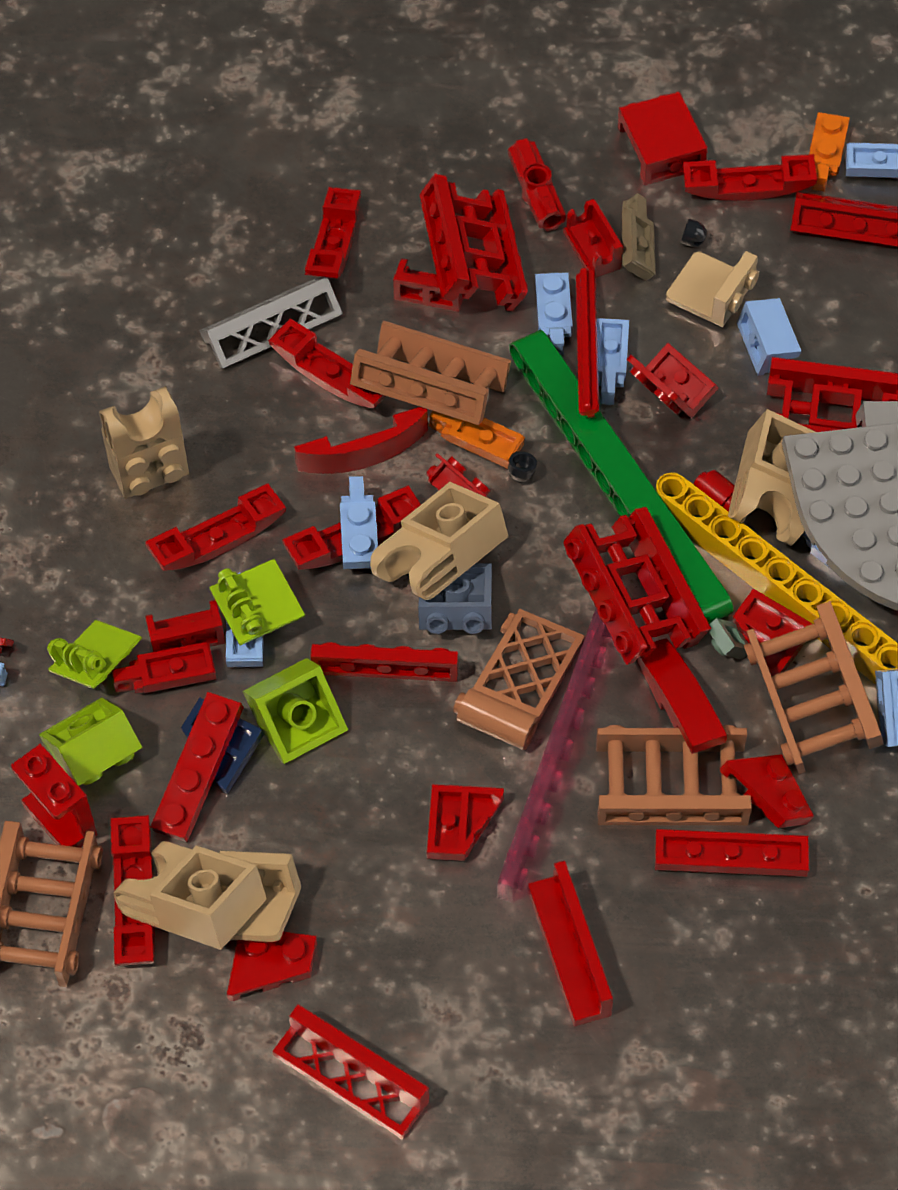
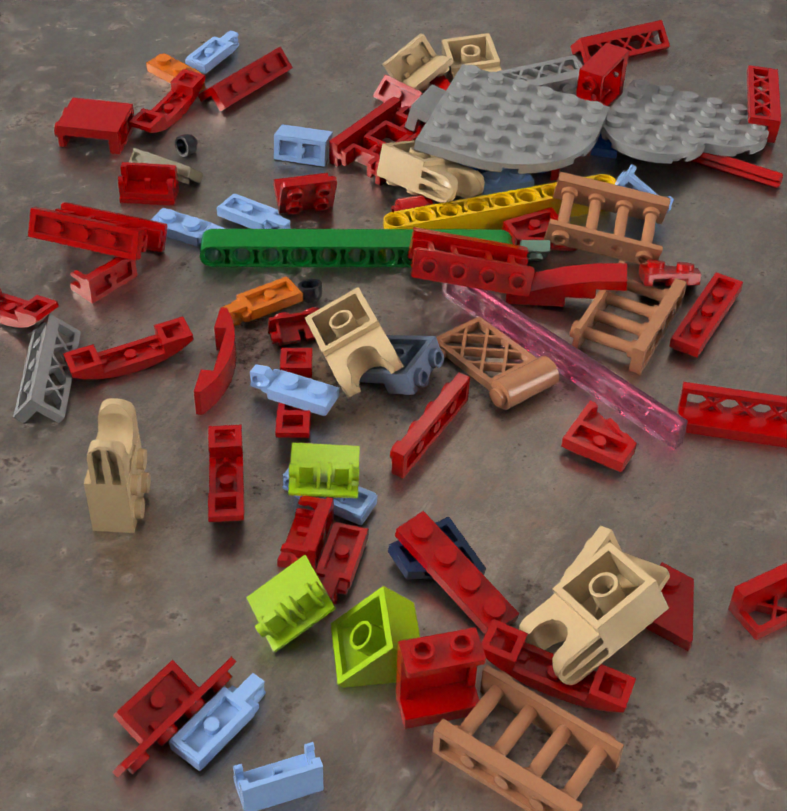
camera: 65 degrees left, 15 degrees down
lime slope [243,658,348,764] -> none
nougat fence [350,321,511,425] -> none
red piece [508,138,566,231] -> none
red axle [576,268,599,418] -> none
tan bracket [666,251,759,327] -> none

